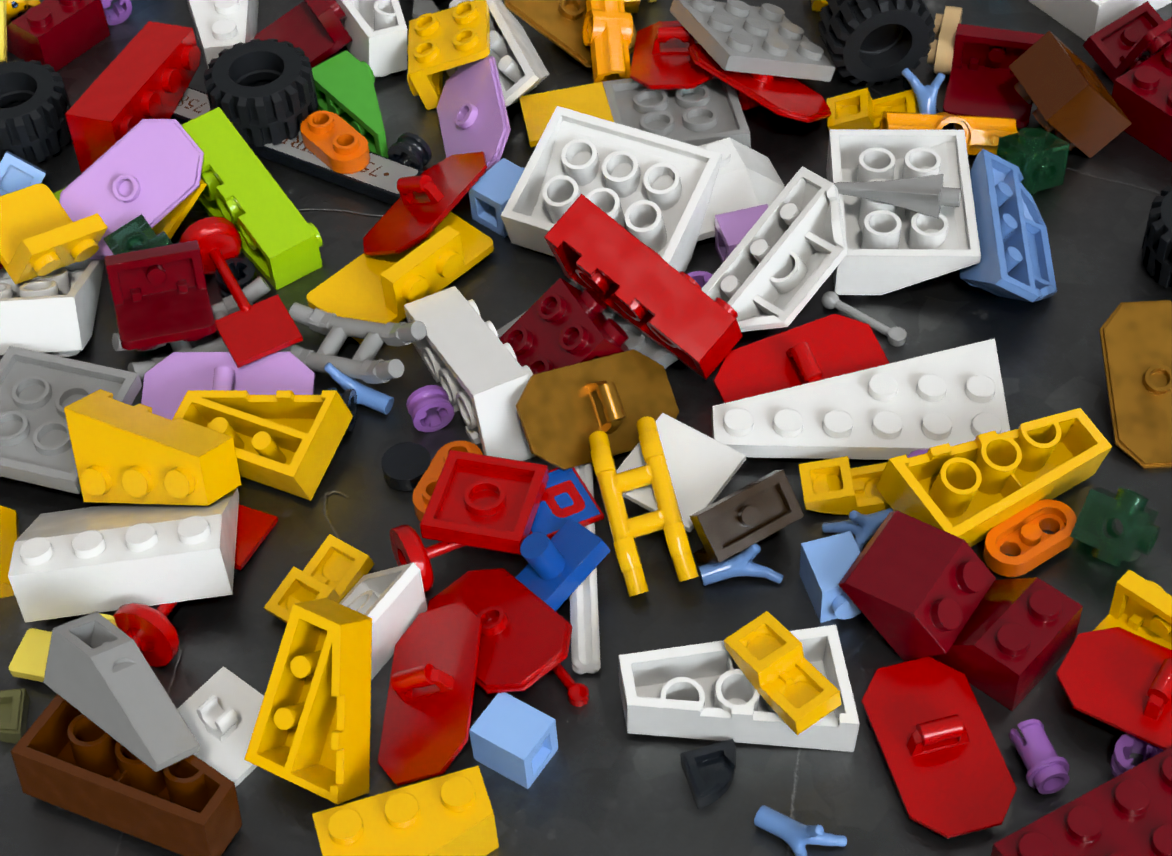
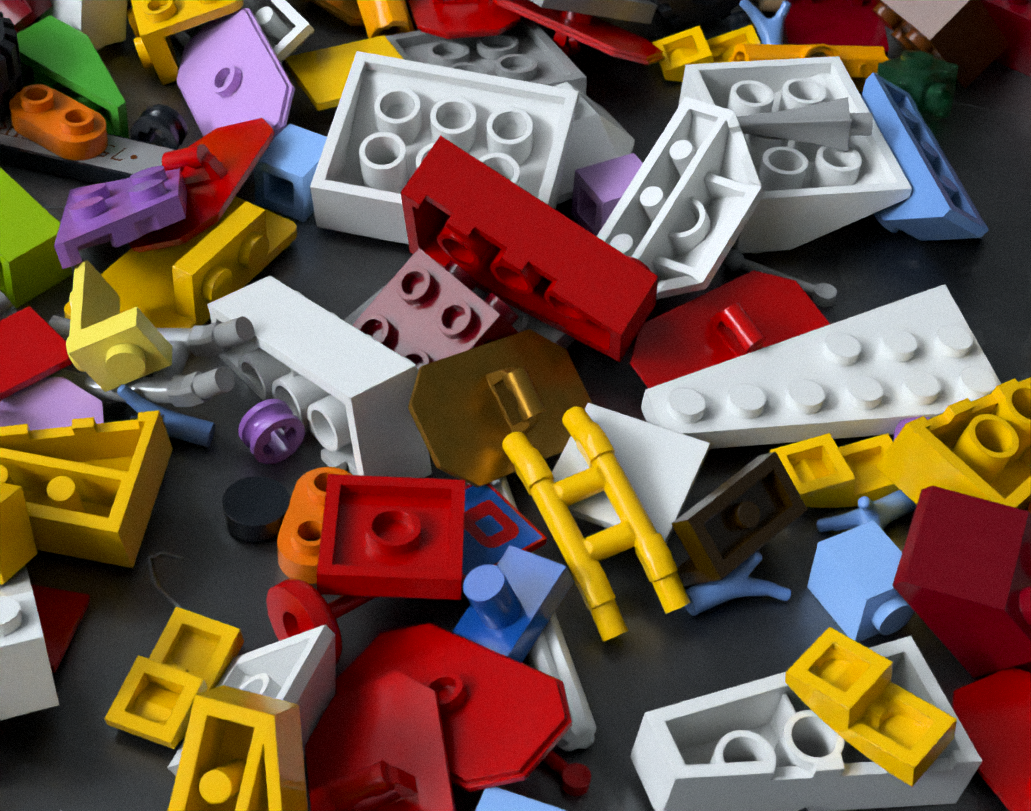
camera: 20 degrees left, 5 degrees down
none -> medium lavender wing [54,166,187,269]
none -> light yellow bracket [66,260,172,392]

